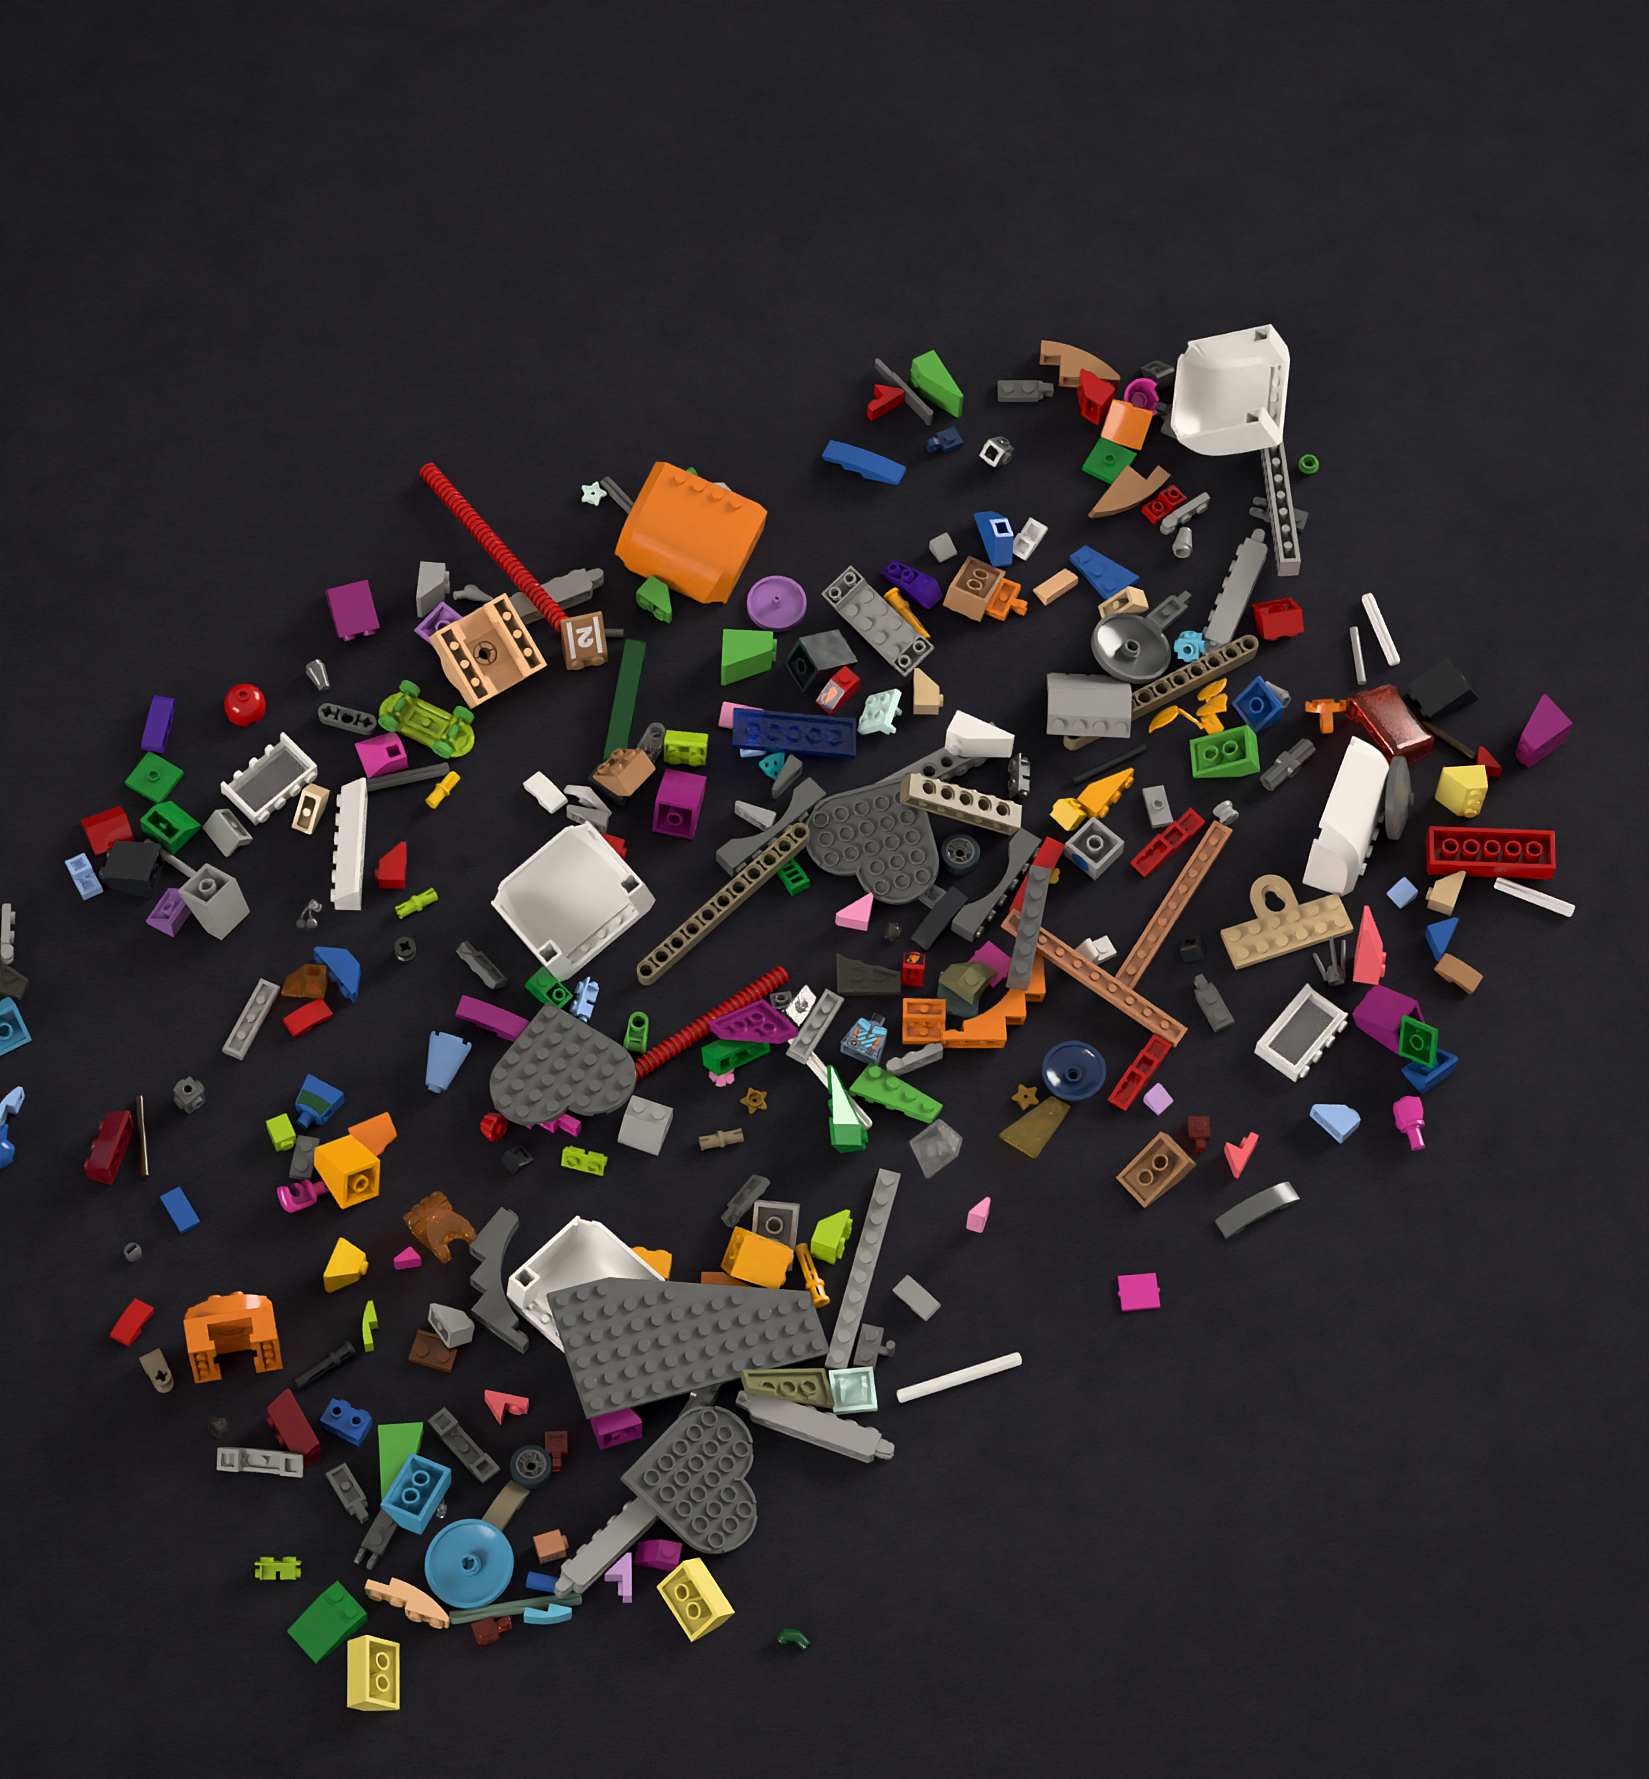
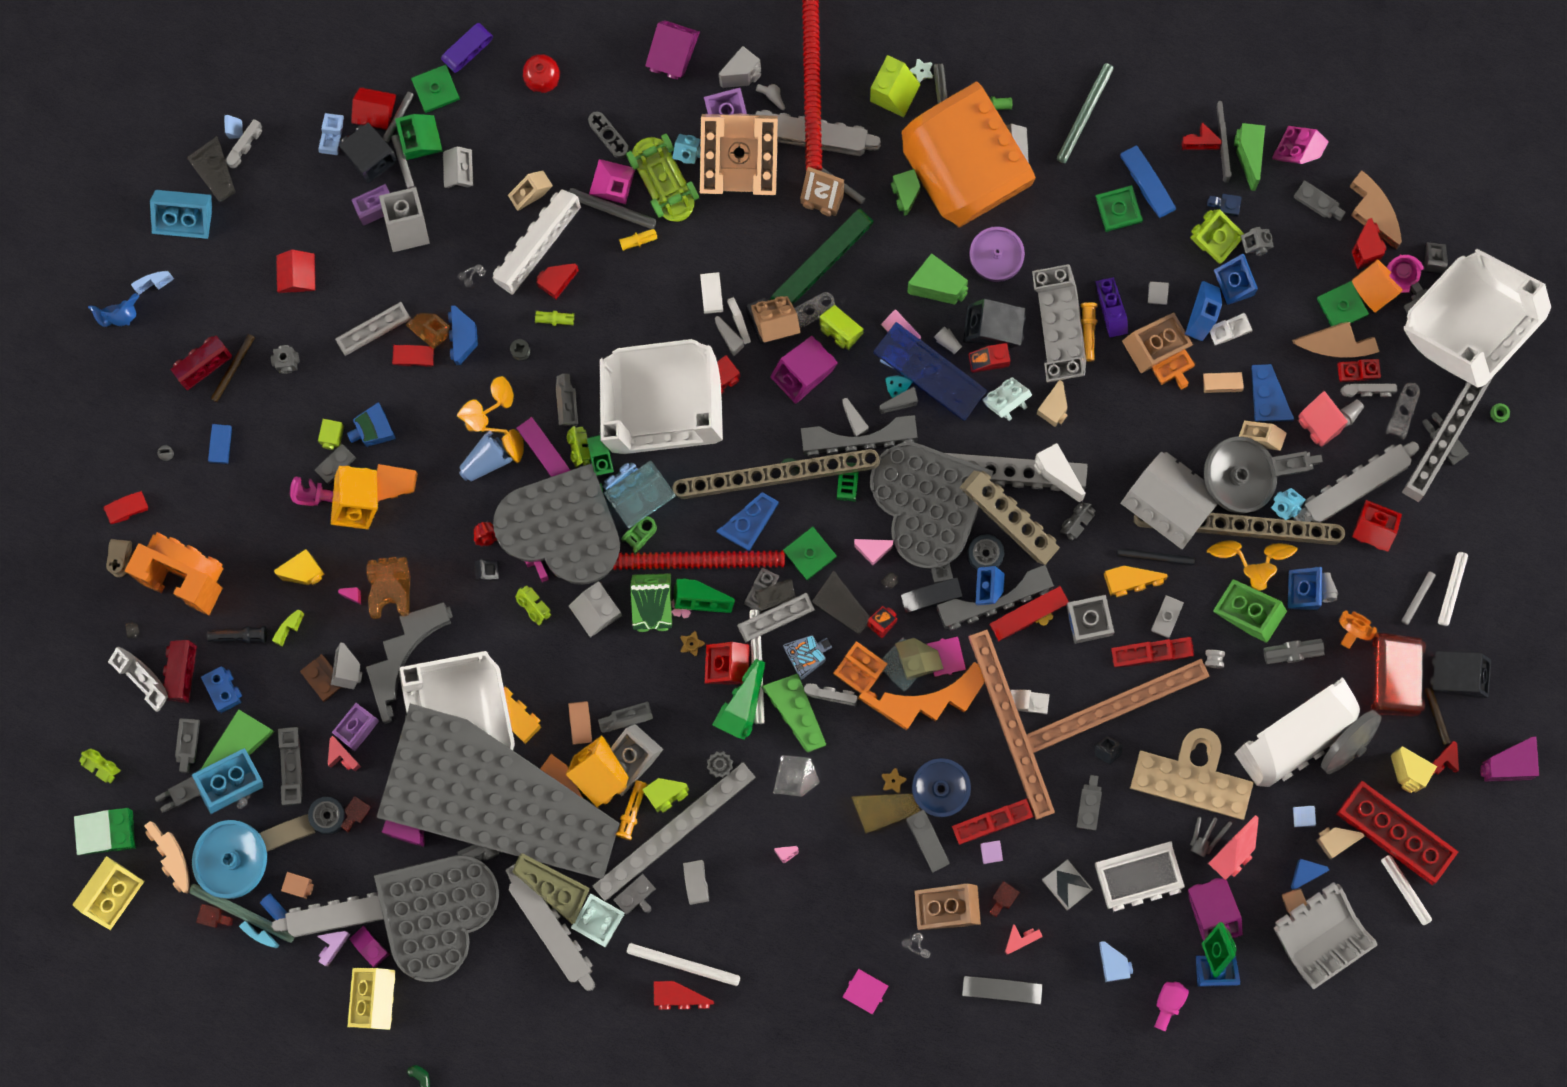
camera: 45 degrees right, 15 degrees up
window [221,732,317,826] -> none
dark grey cone [305,660,331,692] -> none
dark tan pin [699,1128,744,1150] -> none
magenta plate [709,999,798,1044] -> none
dark grey arch [1006,865,1051,992] -> none
yellow brick [1050,798,1088,831] -> none
none -> red slope [276,250,316,293]
none -> medium lavender slope [332,703,379,751]
none -> dark grey bar [383,92,414,144]
none -> light orange plant [457,376,524,463]
none -> lime hinge [567,426,591,468]
none -> nougat slope [568,701,592,744]
none -> clear light blue slope [604,461,676,528]
none -> slope [631,573,672,632]
none -> red slope [654,981,714,1010]
none -> medium azure brick [672,134,701,164]
none -> red slope [705,642,749,684]
none -> dark grey piece [706,751,733,778]
none -> blue wing [716,492,779,551]
none -> green plate [784,527,837,580]
none -> lime slope [870,55,920,117]
none -> clear piece [902,933,930,958]
none -> dark grey slope [906,810,950,873]
none -> light grey cone [934,326,962,354]
none -> blue slope [976,566,1005,605]
none -> light grey piece [1042,859,1093,910]
none -> sand green axle [1057,63,1113,163]
none -> green plate [1095,185,1143,232]
none -> lime plate [1190,210,1244,263]
none -> blue slope [1214,254,1258,305]
none -> dark pink slope [1272,126,1328,164]
none -> light grey hinge [1274,882,1378,989]
none -> coral slope [1298,391,1348,447]
none -> clear piece [1386,383,1420,439]

